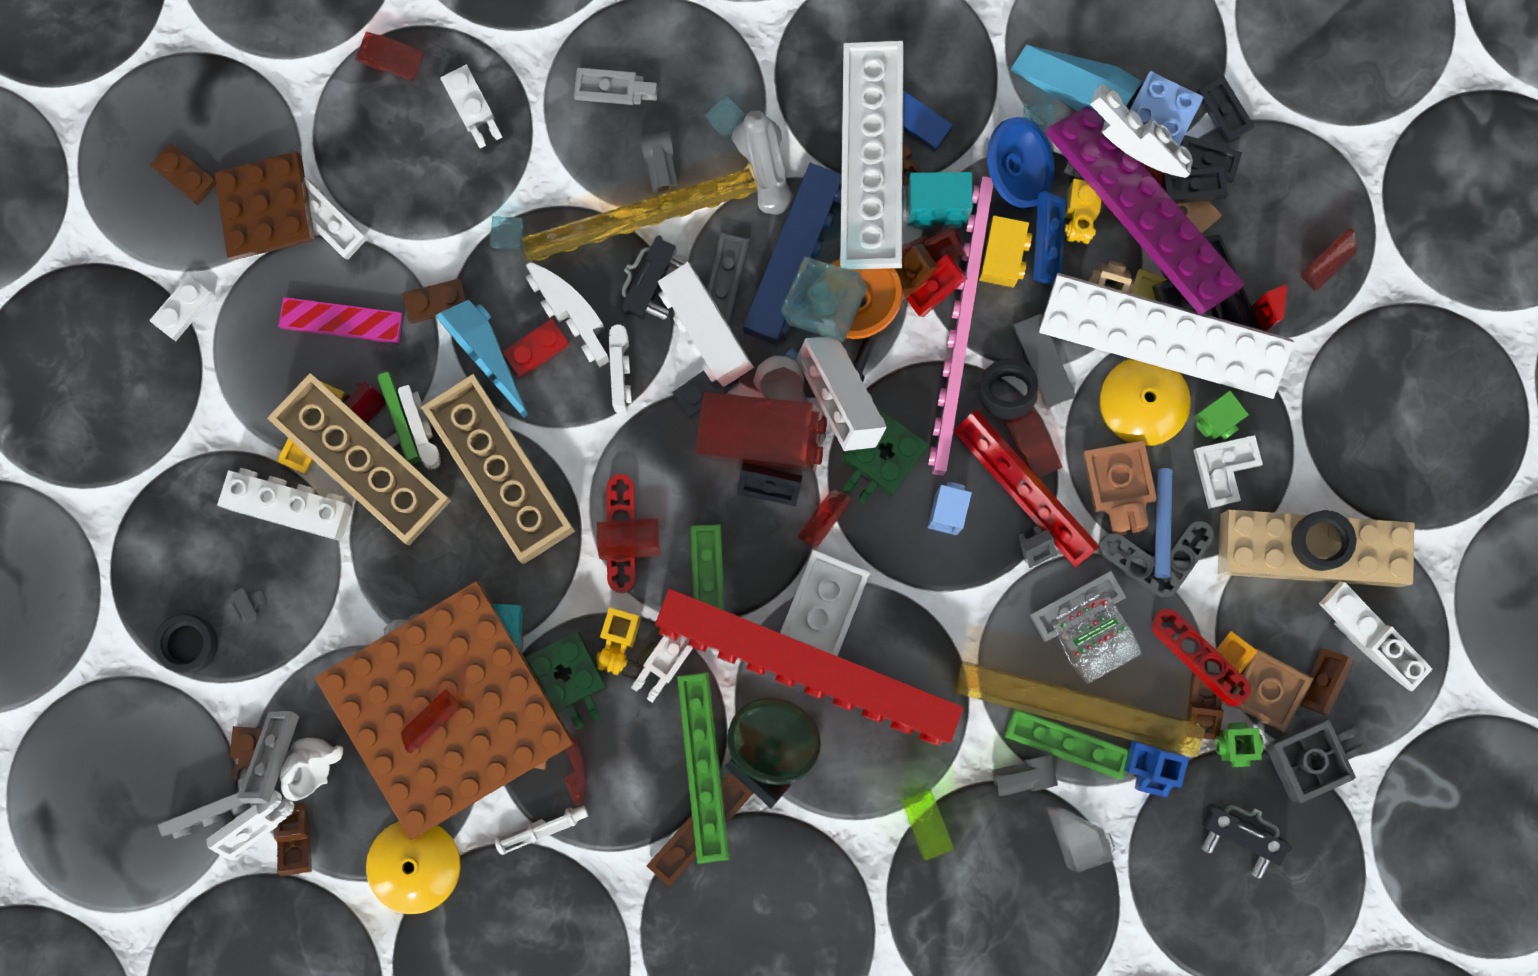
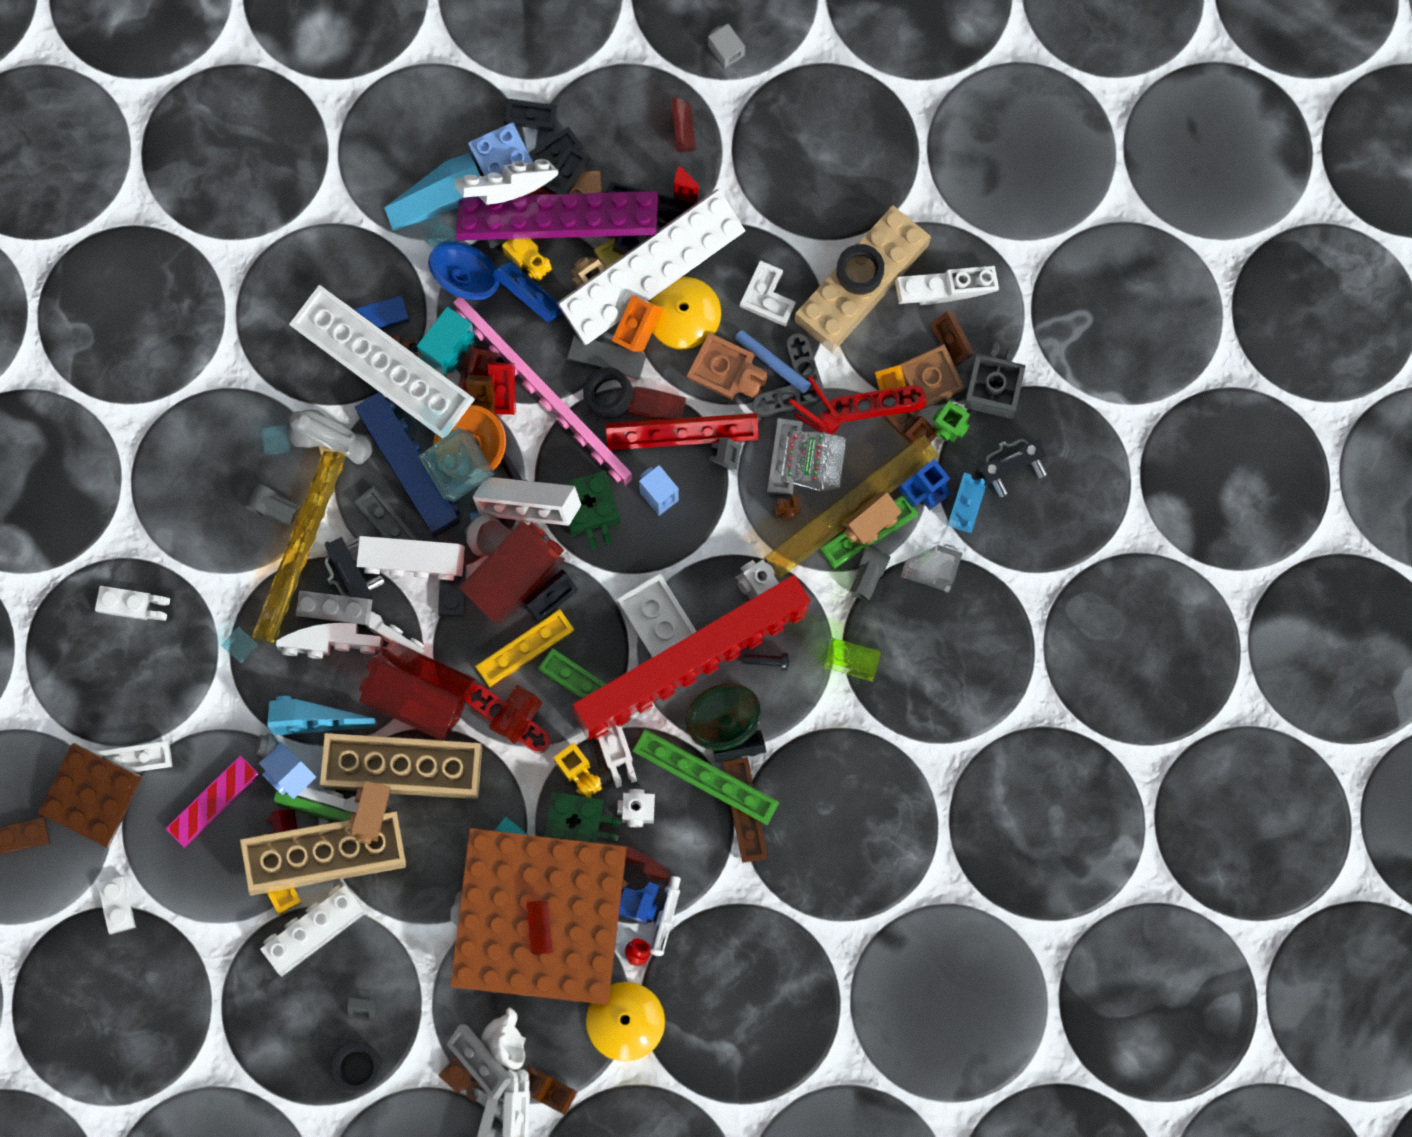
camera: 55 degrees left, 5 degrees down
clear red slope [355,31,424,82] -> none
reddish brown plate [402,278,467,324] -> none
red plate [502,319,570,379] -> none
light grey hinge [574,68,658,105] -> none
clear red slope [798,489,851,550] -> none
yellow brick [979,216,1032,288] -> none
bright green brick [1194,391,1249,441] -> none
none -> light grey plate [255,733,279,759]
none -> light blue brick [259,742,316,799]
none -> light grey plate [296,590,373,625]
none -> medium nougat brick [348,781,391,844]
none -> clear red brick [359,640,475,741]
none -> yellow tile [475,609,574,688]
none -> orange panel [611,295,663,352]
none -> white brick [617,789,655,827]
none -> blue brick [619,882,659,925]
none -> red plate [625,939,651,965]
none -> light grey brick [708,24,745,69]
none -> white brick [736,560,779,600]
none -> black piece [743,653,789,671]
none -> reddish brown plate [773,495,801,521]
none -> red plant [789,376,841,438]
none -> medium nougat brick [841,492,902,544]
none -> dark azure hinge [947,472,986,533]

